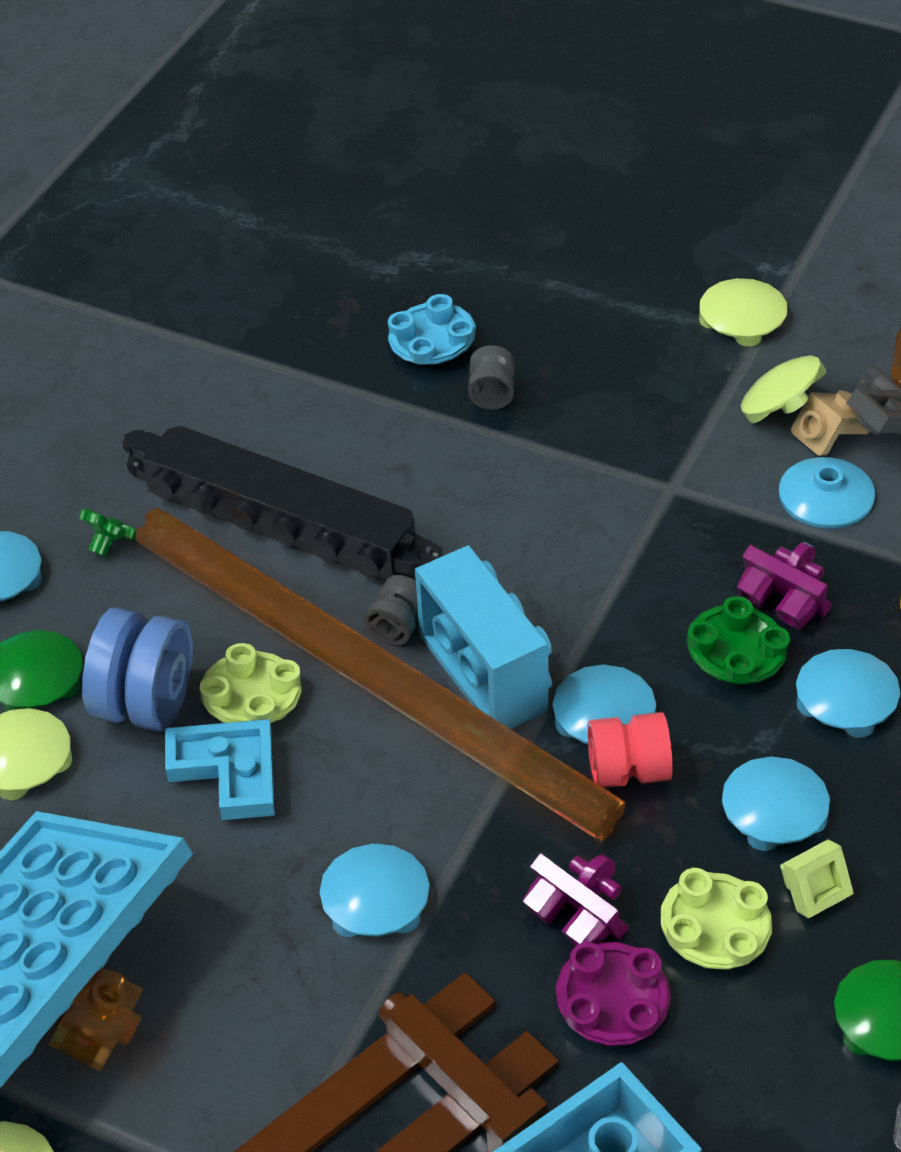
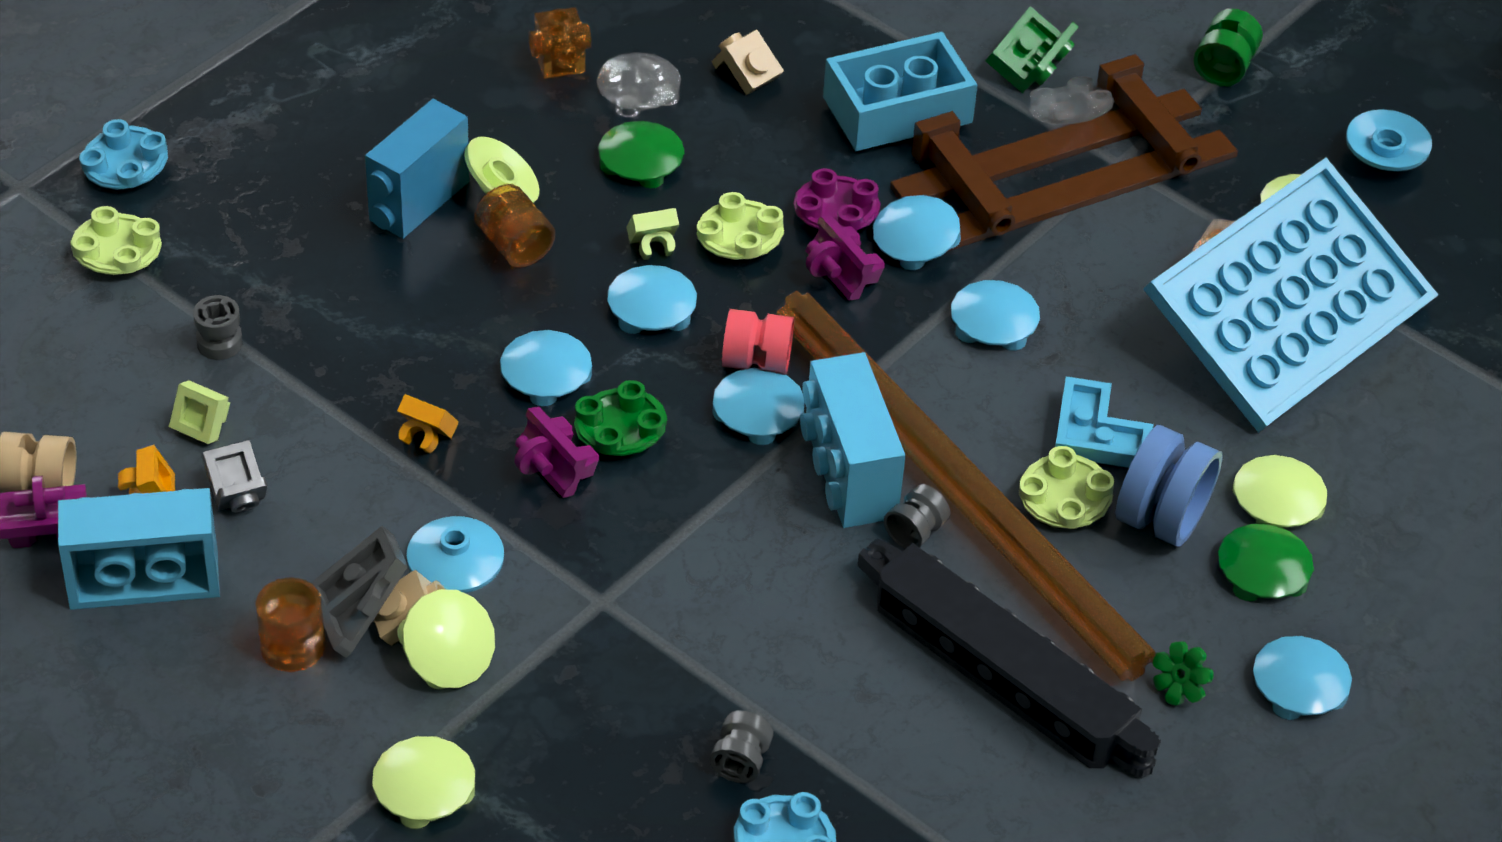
camera: 170 degrees left, 0 degrees up
none -> medium azure dish [873,195,961,270]

